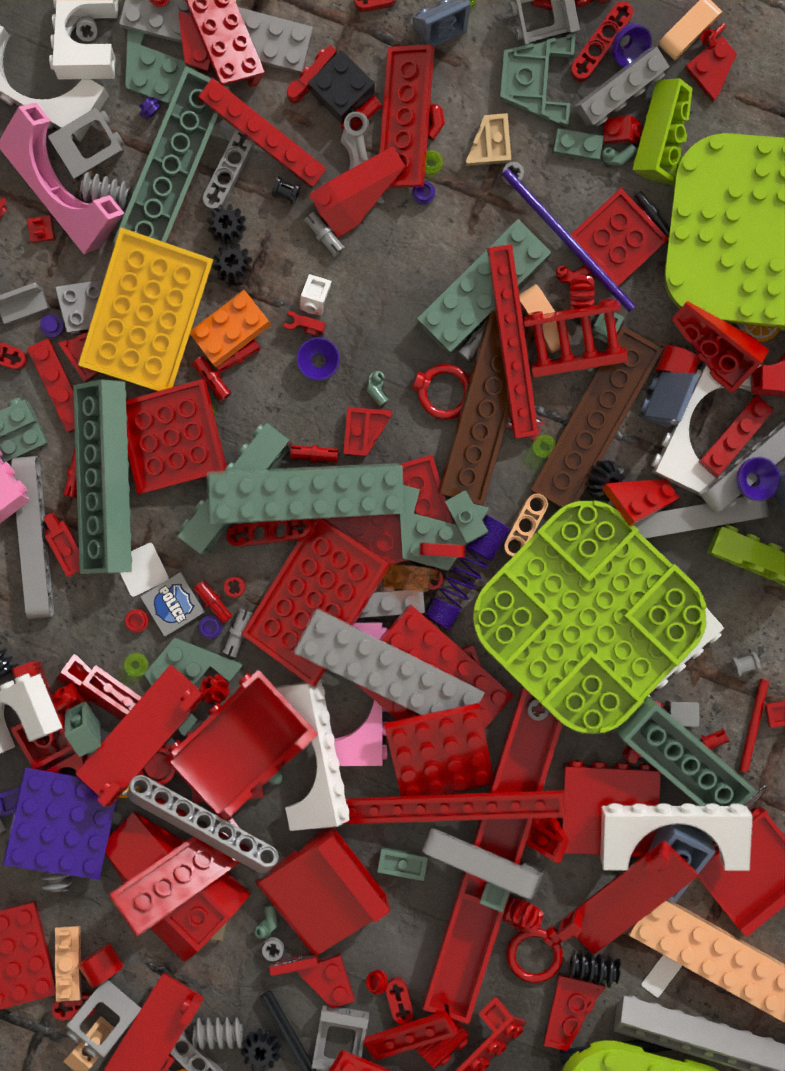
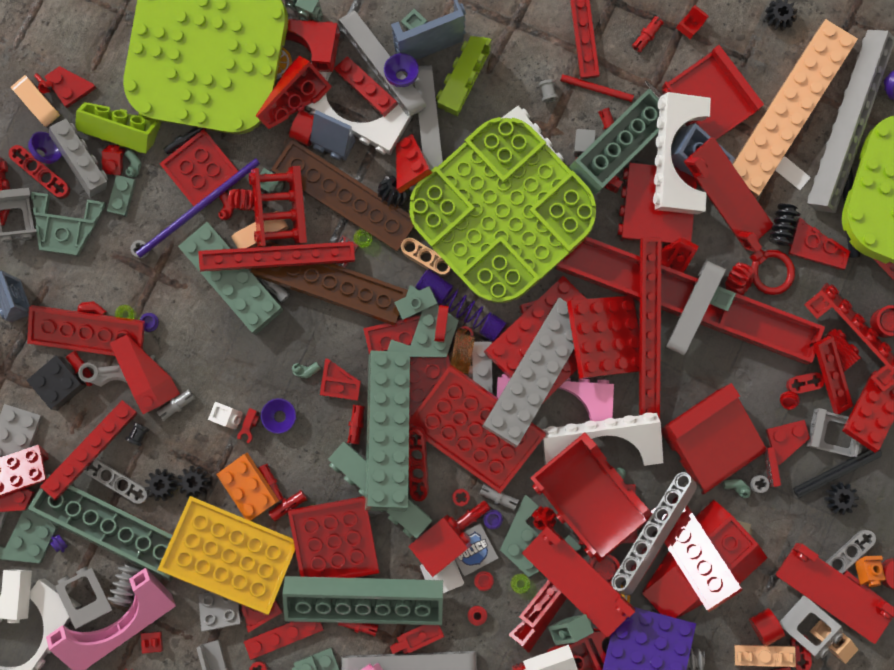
camera: 85 degrees left, 5 degrees down
dark purple plate [40,314,64,338] -> none
red bracket [52,682,89,712] -> none
light grey piece [193,1017,243,1050] -> none
red hinge [286,45,337,104] -> none
sand green plate [377,847,428,881] -> none
red piece [412,364,470,420] -> none
tan wing [466,113,511,166] -> none
light grey bush [526,699,549,721] -> none
none -> red brick [408,515,472,577]
none -> red plate [468,606,487,626]

